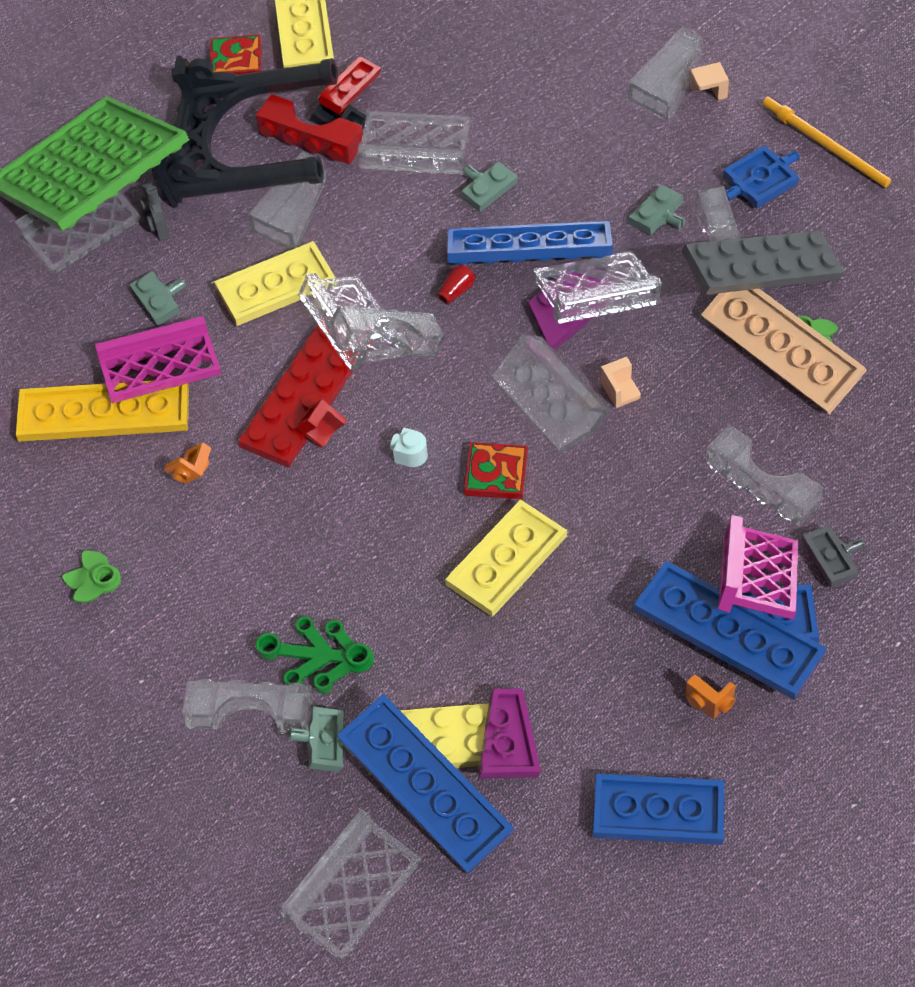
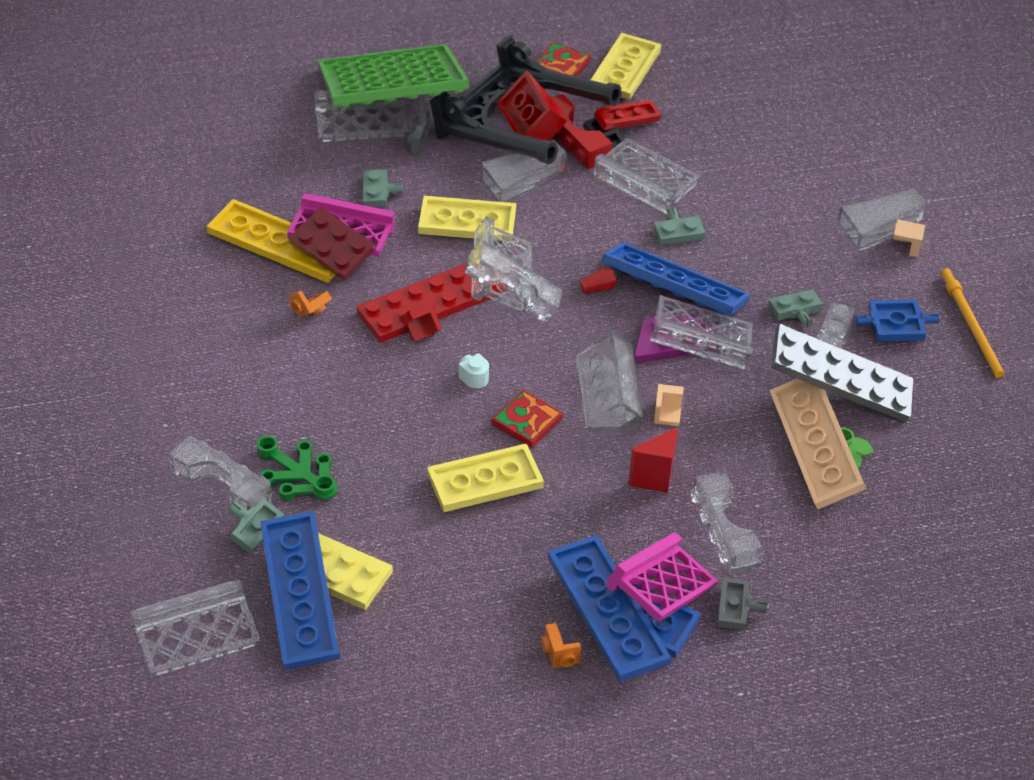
camera: 25 degrees right, 10 degrees down
bright green plate [62,551,121,603] -> none
magenta wing [478,689,541,779] -> none
blue plate [593,774,725,845] -> none
none -> dark red plate [289,207,376,281]
none -> red slope [497,71,568,140]
none -> red slope [628,428,678,493]

